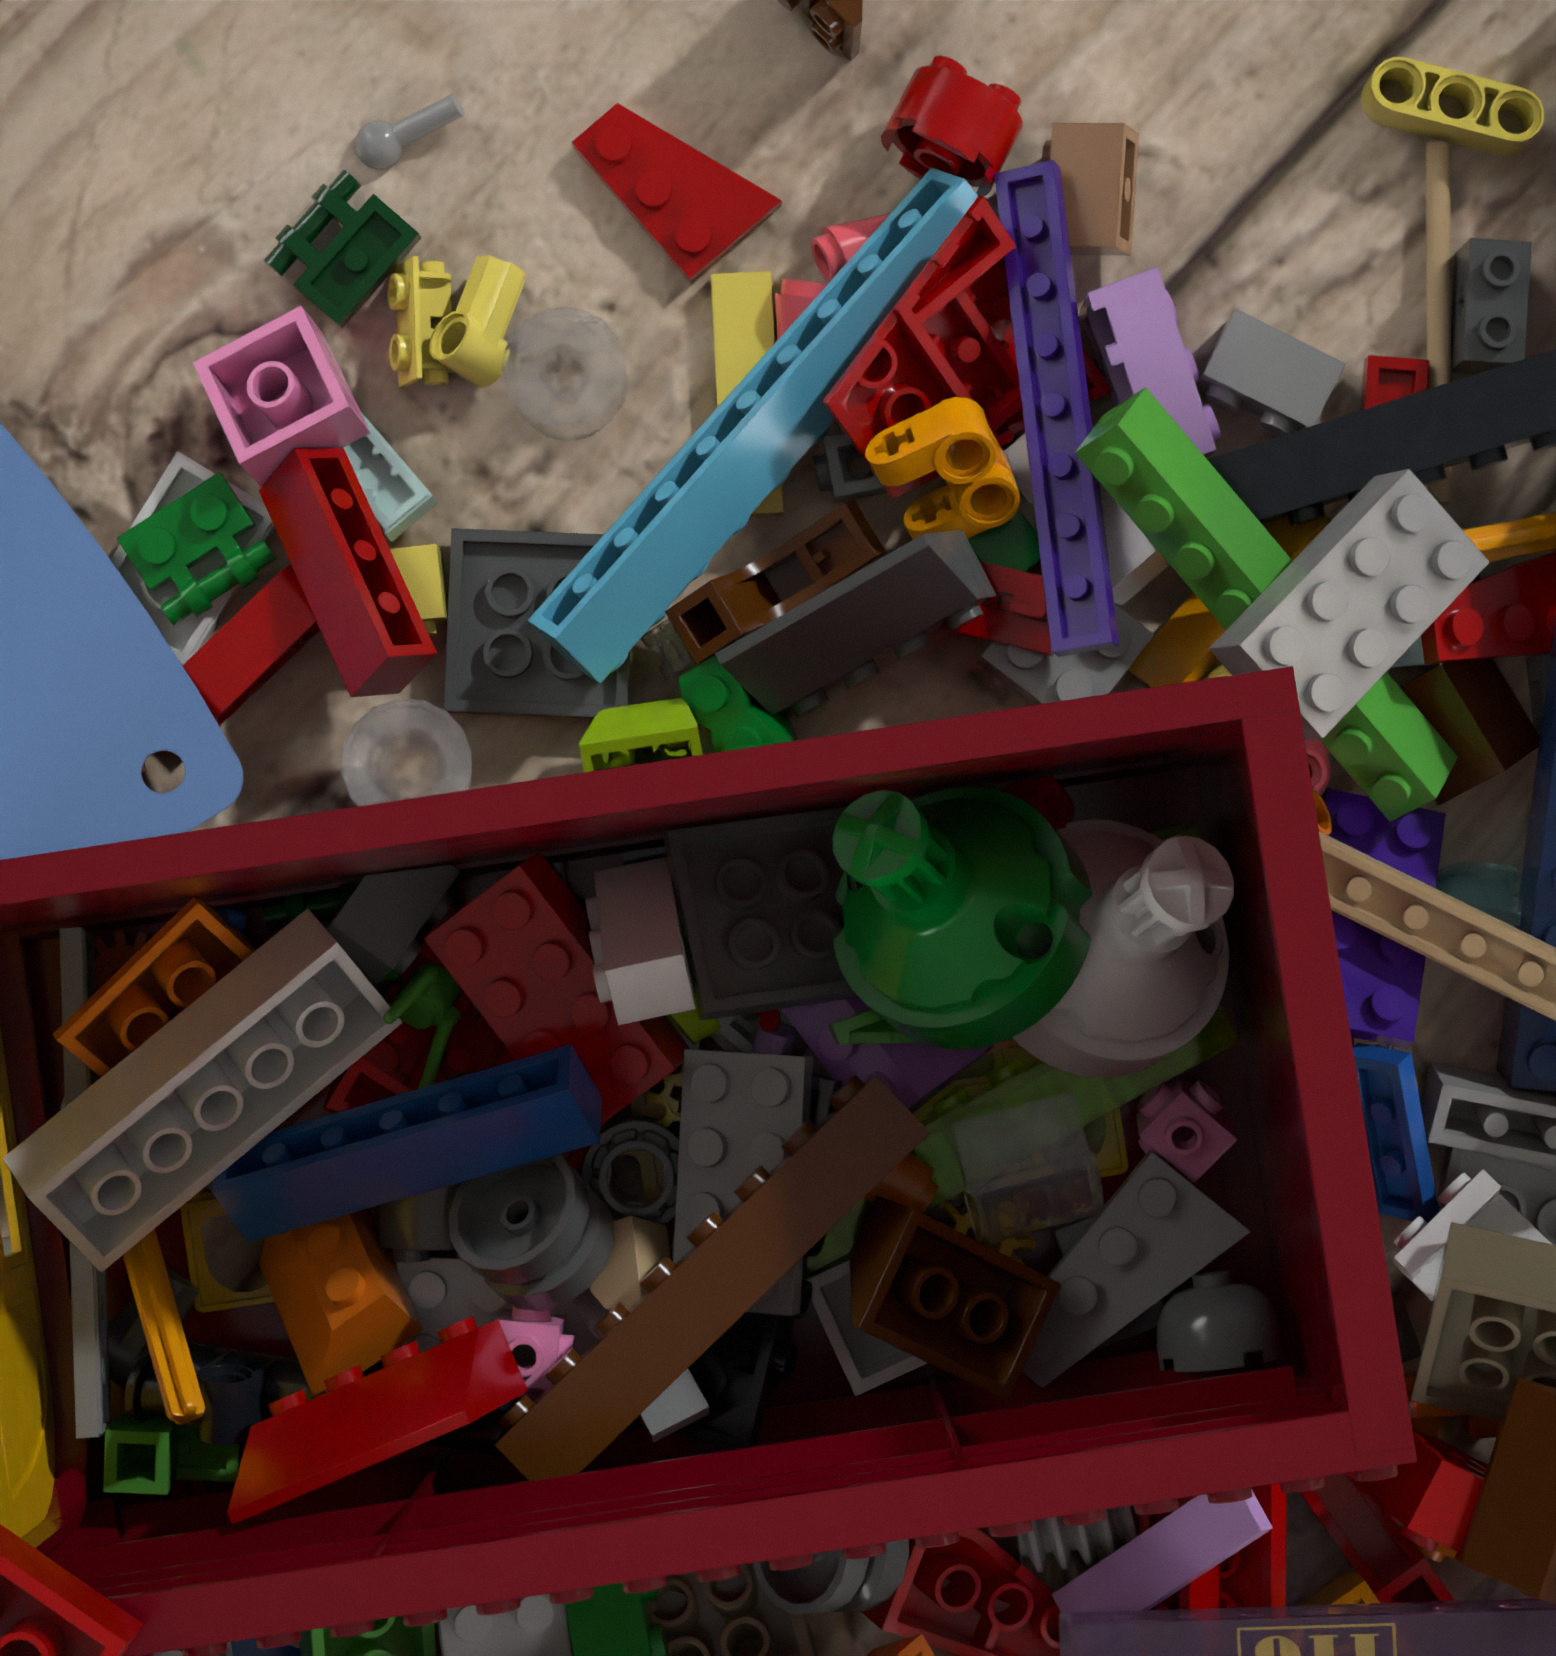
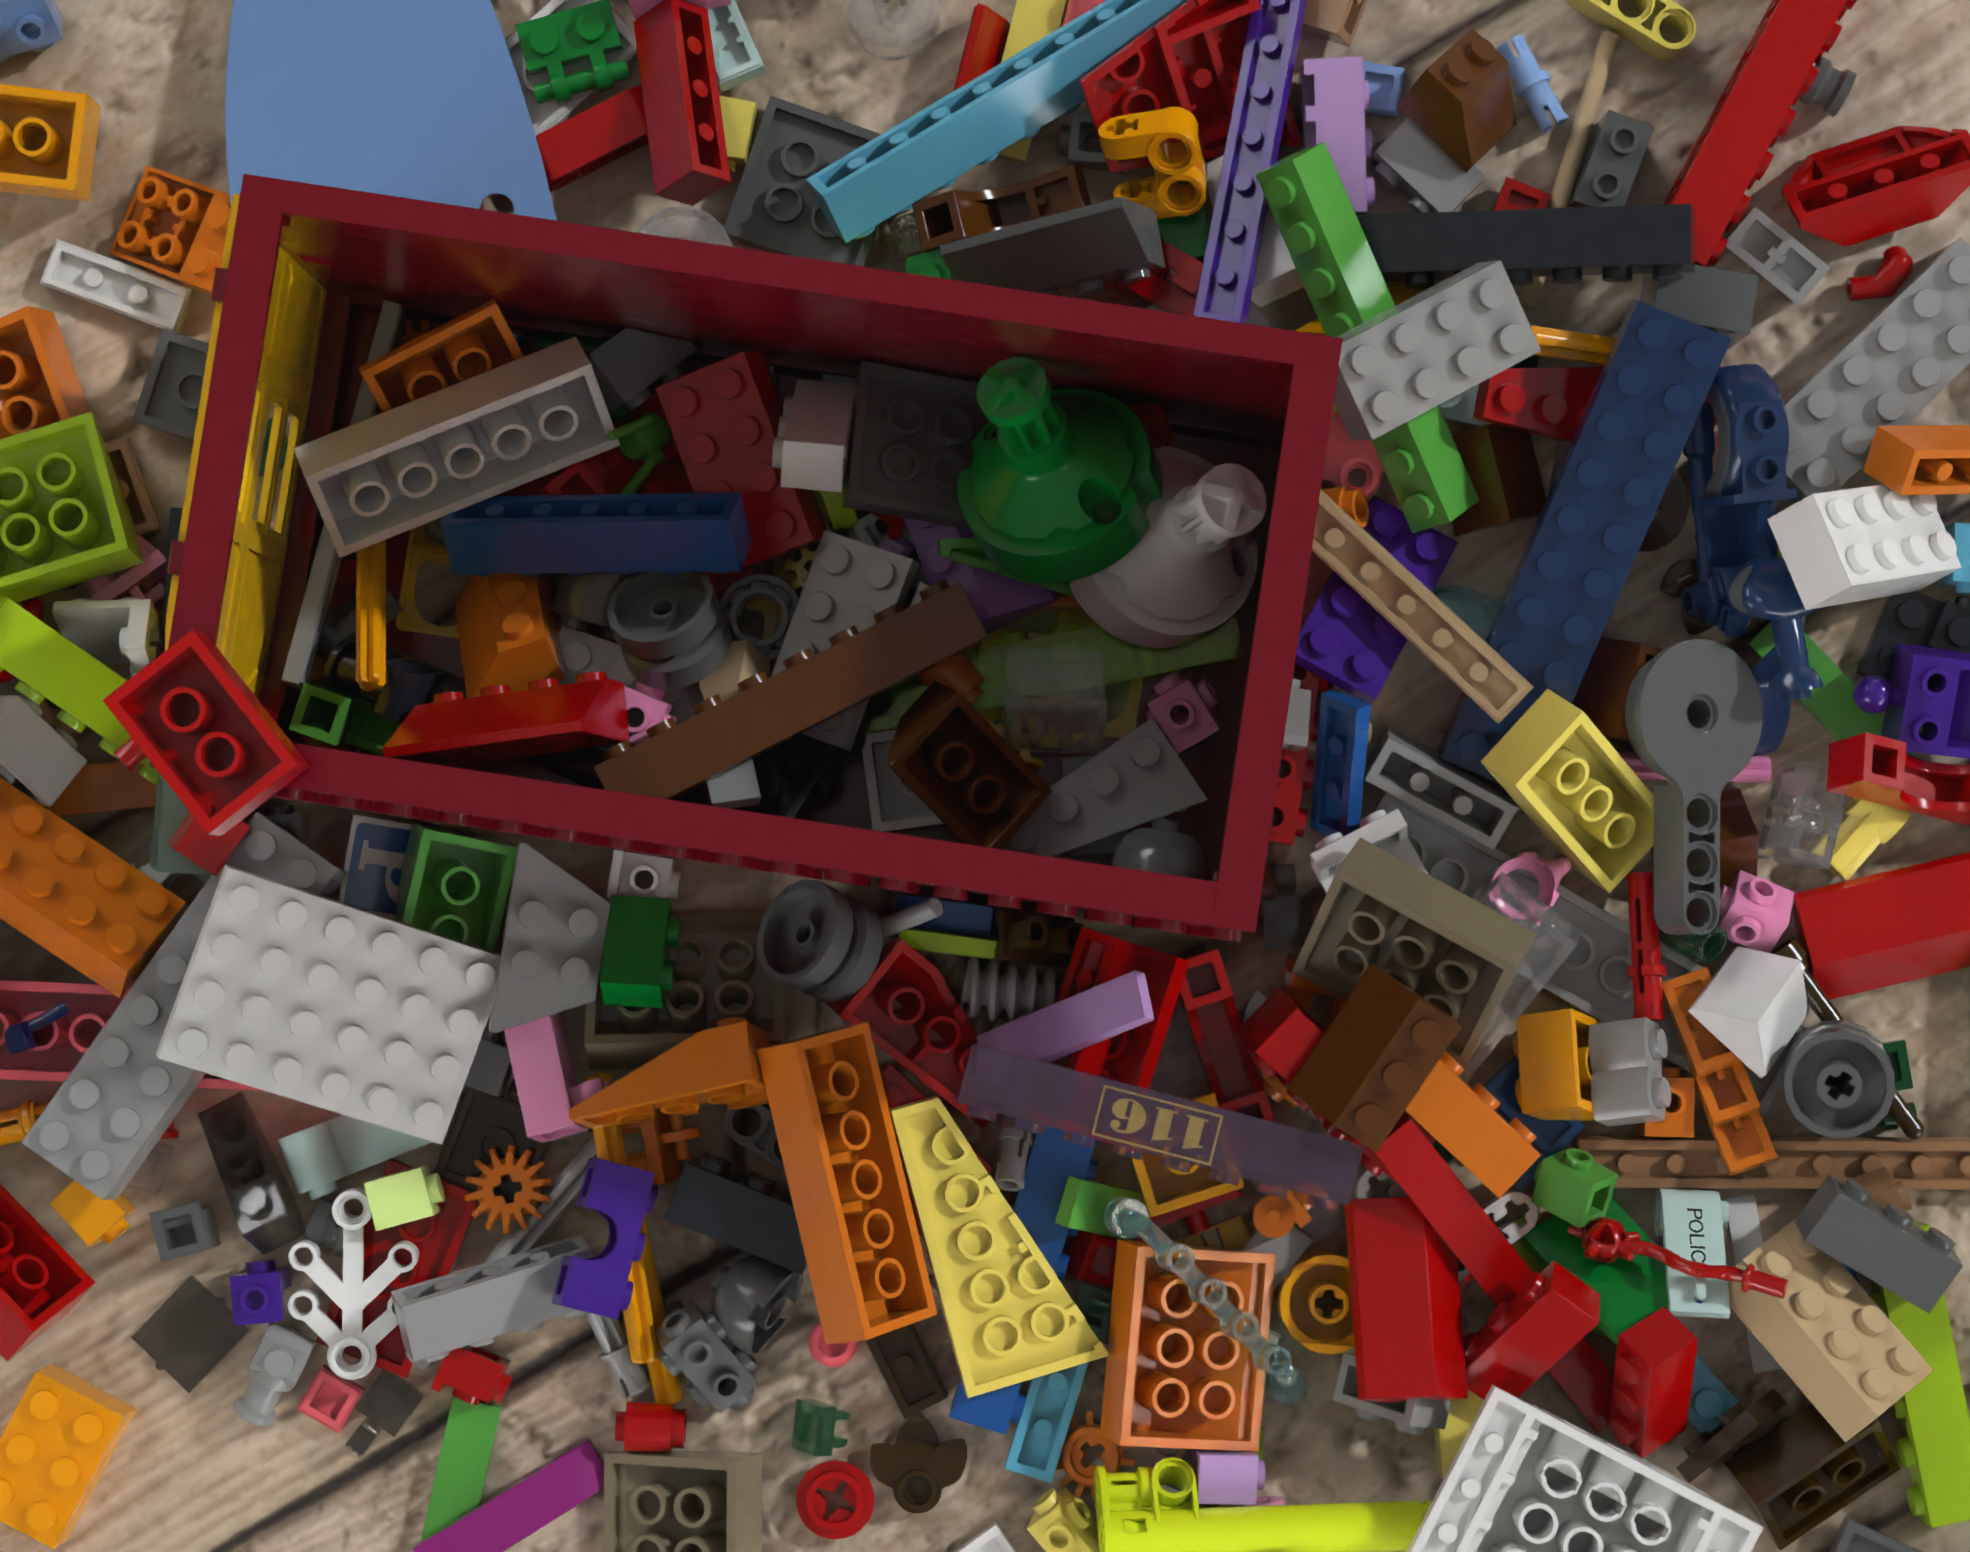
camera: 15 degrees right, 0 degrees up
none -> red slope [953,3,1010,91]
none -> light blue tile [1363,61,1405,118]
none -> reddish brown slope [1396,28,1516,173]
none -> light blue pin [1496,34,1569,134]

